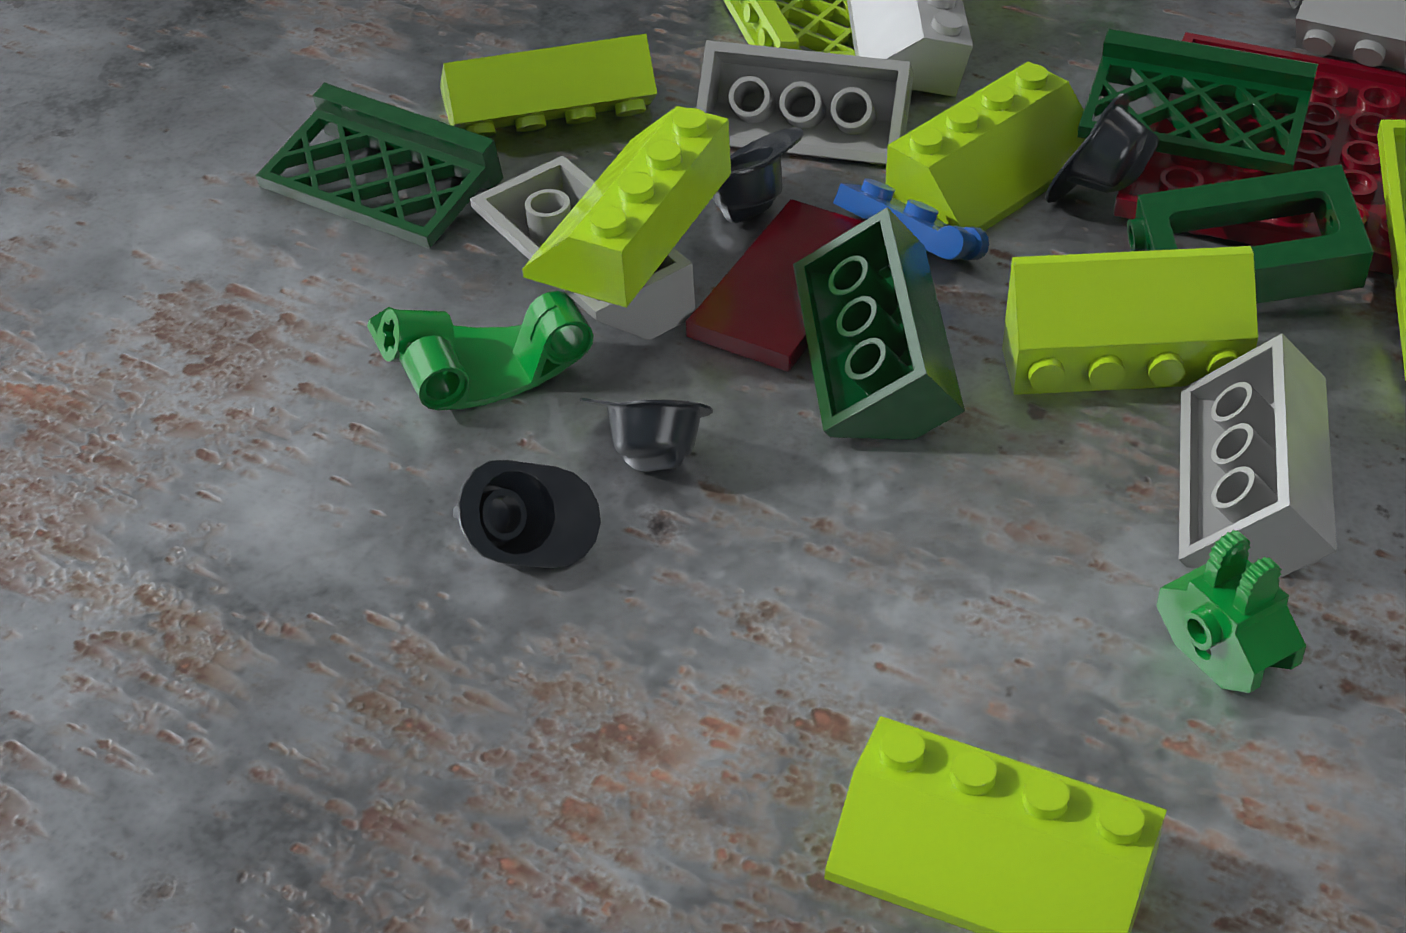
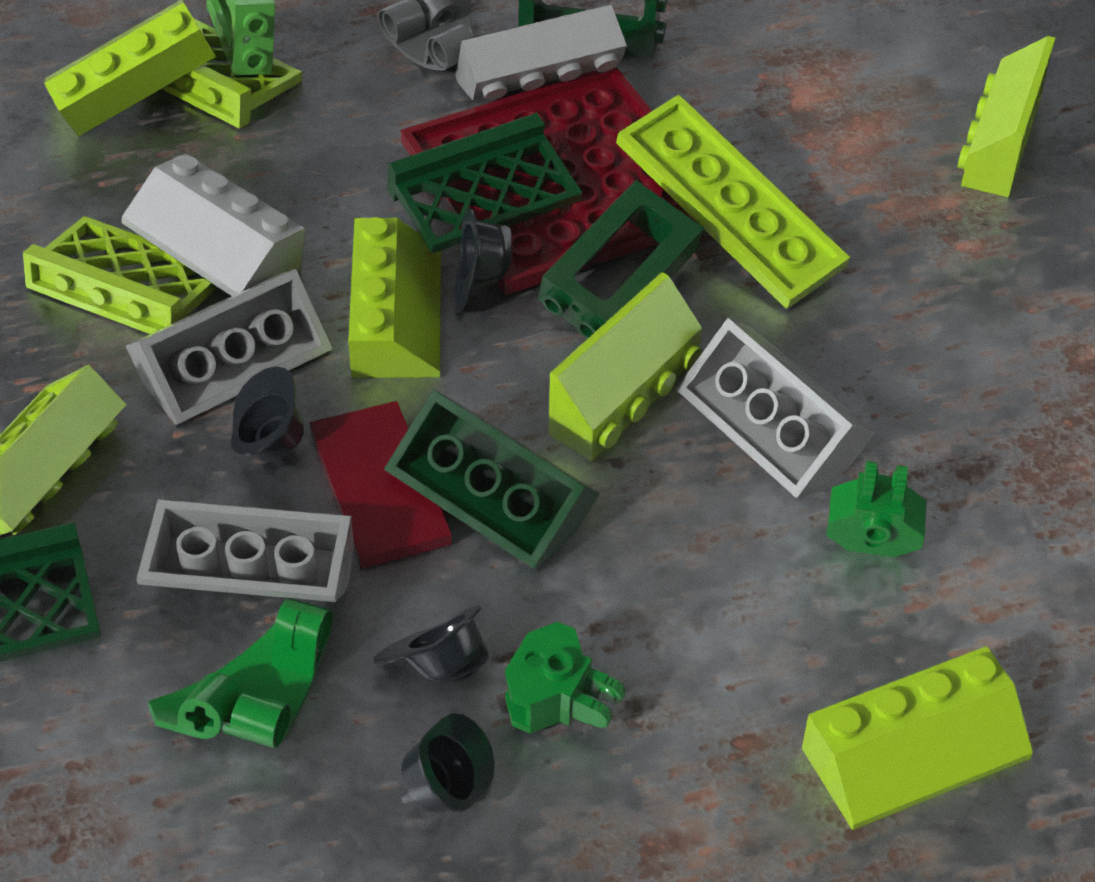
camera: 50 degrees left, 5 degrees up
lime slope [522,106,731,308] -> none
blue plate [833,178,989,260] -> none
none -> green hinge [505,622,627,734]

